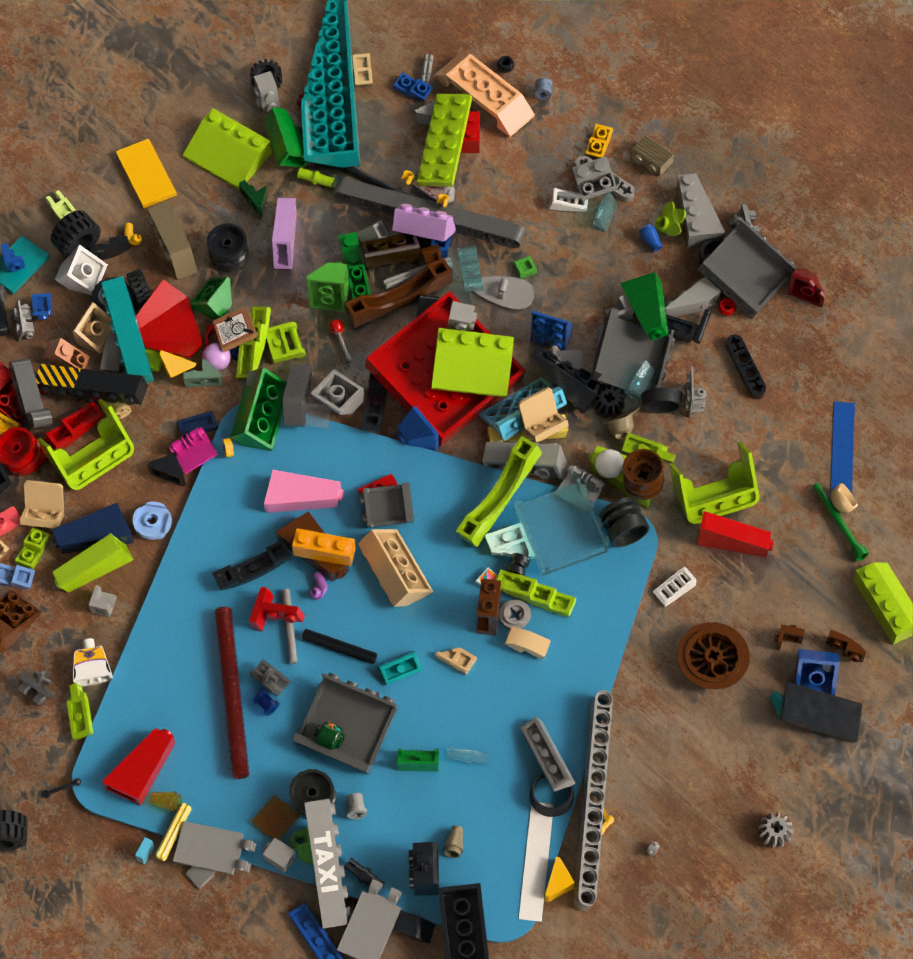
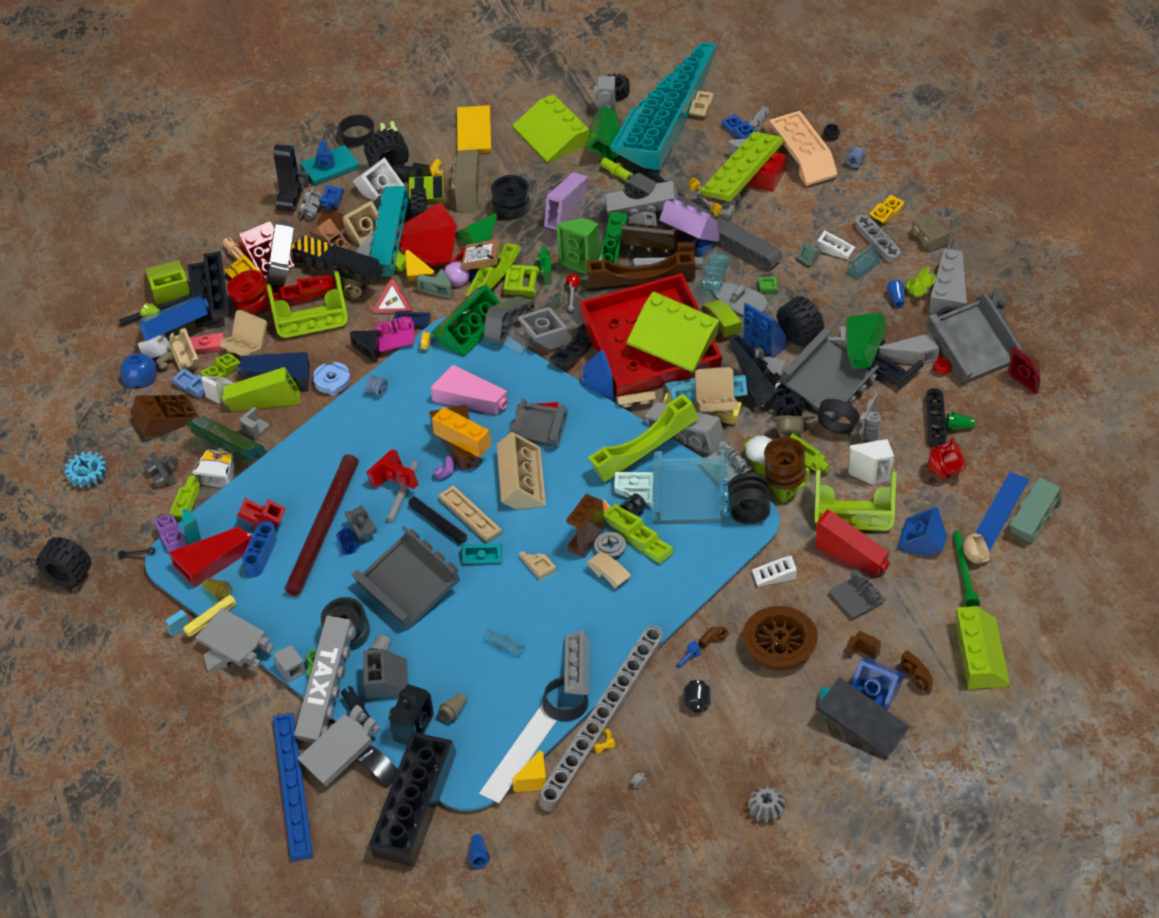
camera: 25 degrees right, 15 degrees down
black slope [212,540,292,590] -> none
dark green slope [239,180,268,218] -> none
clear orange piece [251,795,300,840] -> none
dark green head [313,721,345,750] -> none
green hinge [397,748,439,771] -> none
light grey brick [447,301,477,331] -> none
light grey slope [572,156,617,201] -> none
clear light blue slope [624,360,657,403] -> none
none -> medium lavender slope [153,513,187,552]
none -> teal slope [183,508,201,545]
none -> clear green slope [186,416,267,463]
none -> white slope [201,376,233,404]
none -> red brick [237,498,286,530]
none -> blue beam [242,521,277,577]
none -> reddish brown piece [317,212,345,231]
none -> black tyre [338,114,374,146]
none -> dark grey slope [363,649,408,699]
none -> sand blue wheel [365,375,388,397]
none -> piece [373,278,413,313]
none -> tile [409,175,444,204]
none -> tan tile [438,485,502,544]
none -> green slope [537,246,552,284]
none -> light grey arch [606,181,678,217]
none -> tan plate [616,391,656,408]
none -> blue hand [677,641,701,667]
none -> black head [683,680,711,713]
none -> reddish brown arm [698,627,728,648]
none -> lime slope [702,299,741,337]
none -> black tyre [776,296,825,347]
none -> sand green tile [796,242,820,266]
none -> dark grey hinge [828,569,885,619]
none -> white slope [848,439,894,485]
none -> blue slope [897,507,947,556]
none -> red helmet [926,438,967,480]
none -> green cone [946,412,975,431]
none -> sand green wedge [1009,477,1062,544]

